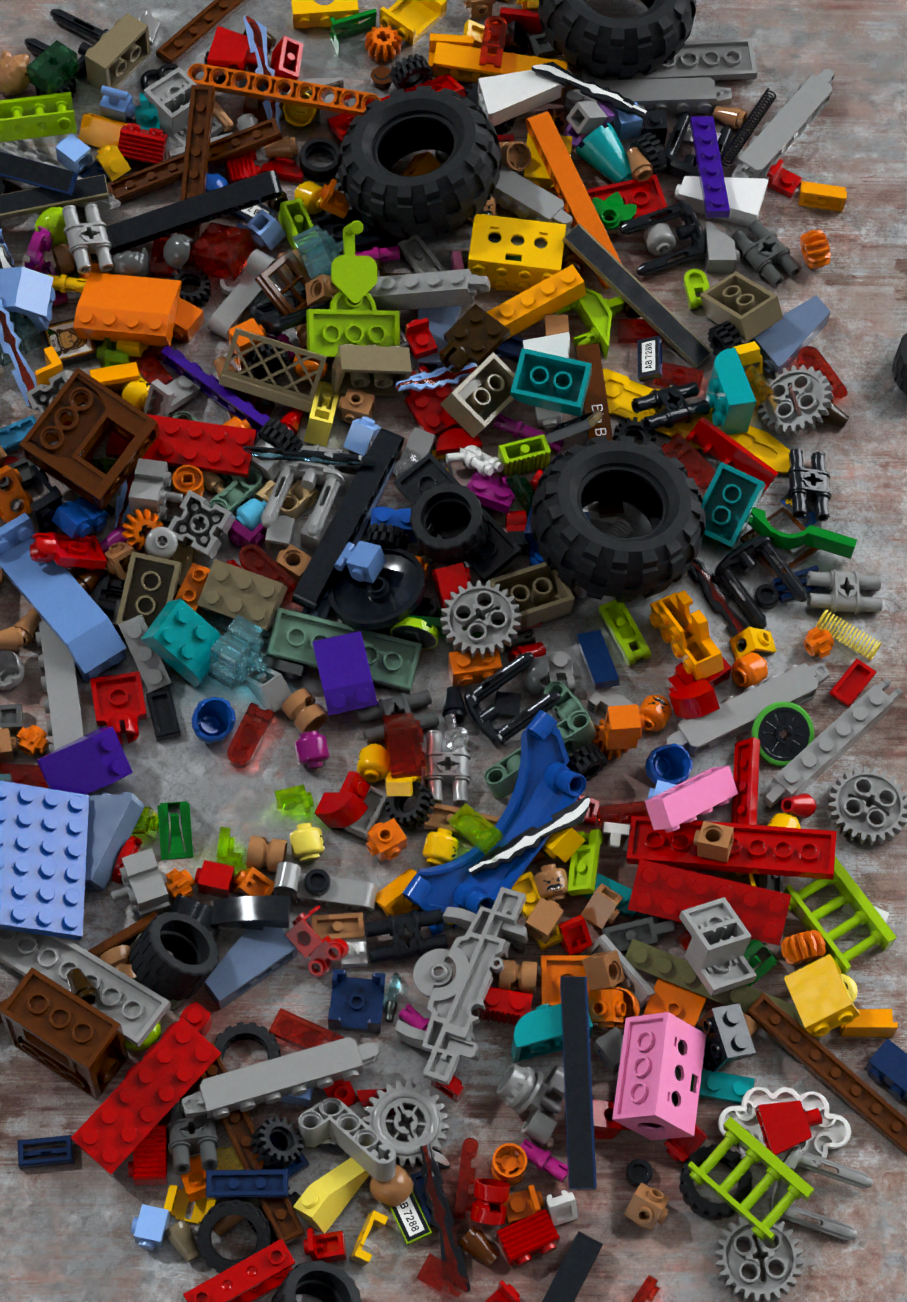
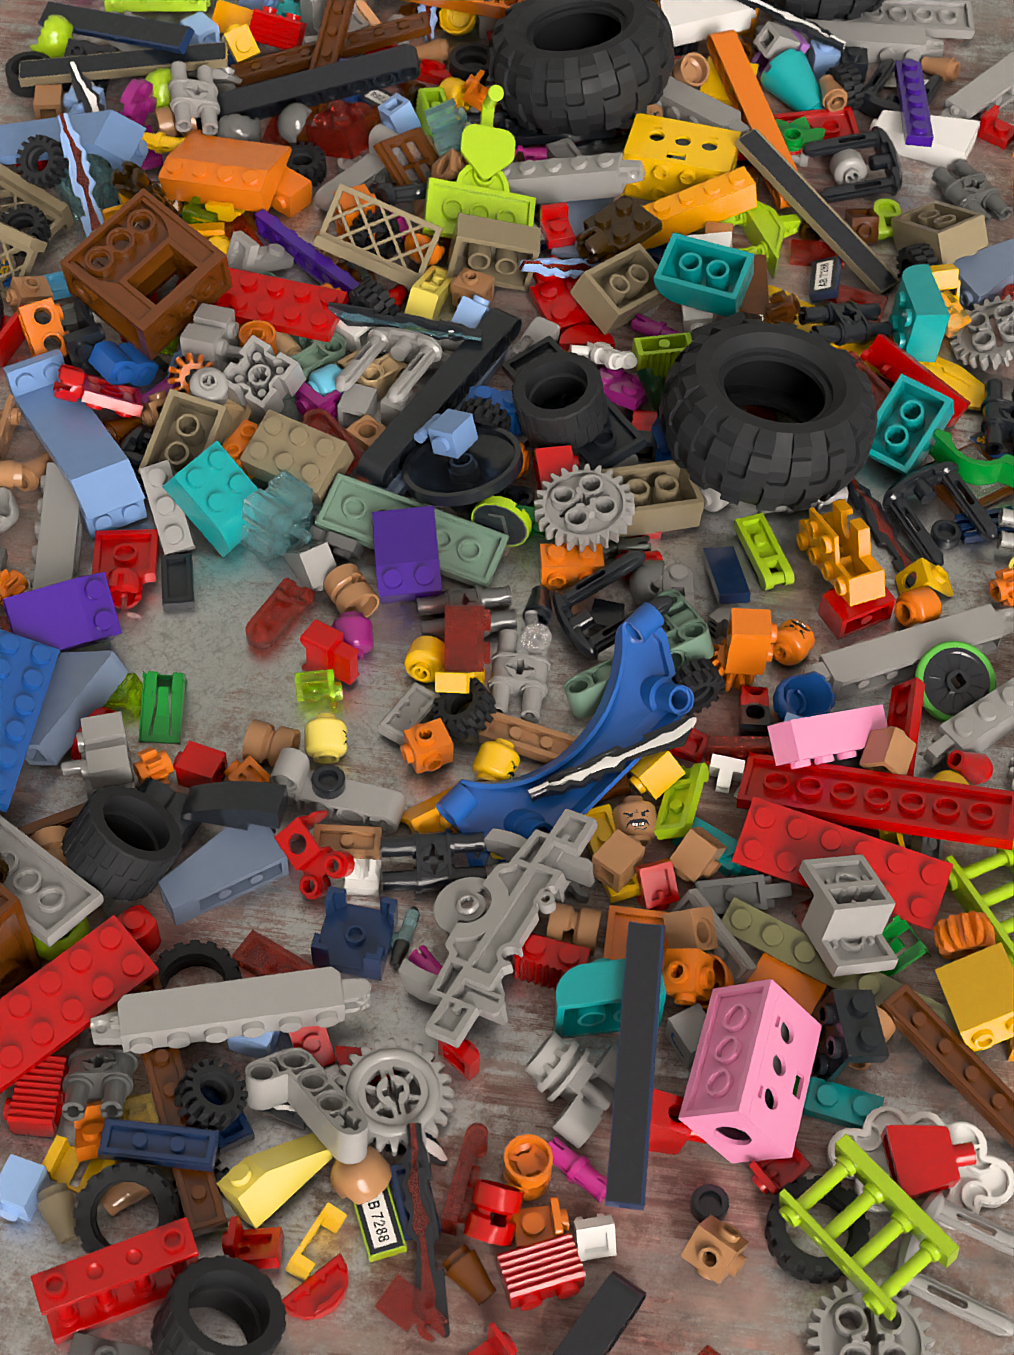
camera: 10 degrees right, 10 degrees down
blue hair [191,697,236,744] -> none
clear neon green bracket [217,827,243,869] -> none
red brick [314,771,370,828] -> none
clear neon green plate [448,803,503,855] -> none
red brick [667,675,720,719] -> none
medium nougat brick [693,821,734,862] -> none
light grey slope [704,222,740,273] -> none
black piece [720,88,776,167] -> none
none -> dark brown plate [111,161,178,215]
none -> red tile [282,1253,349,1320]
none -> red piece [300,619,360,685]
none -> black leg [737,685,771,747]
none -> reddish brown gear [766,290,801,324]
none -> reddish brown bracket [845,208,879,244]
none -> medium nougat brick [859,726,916,775]

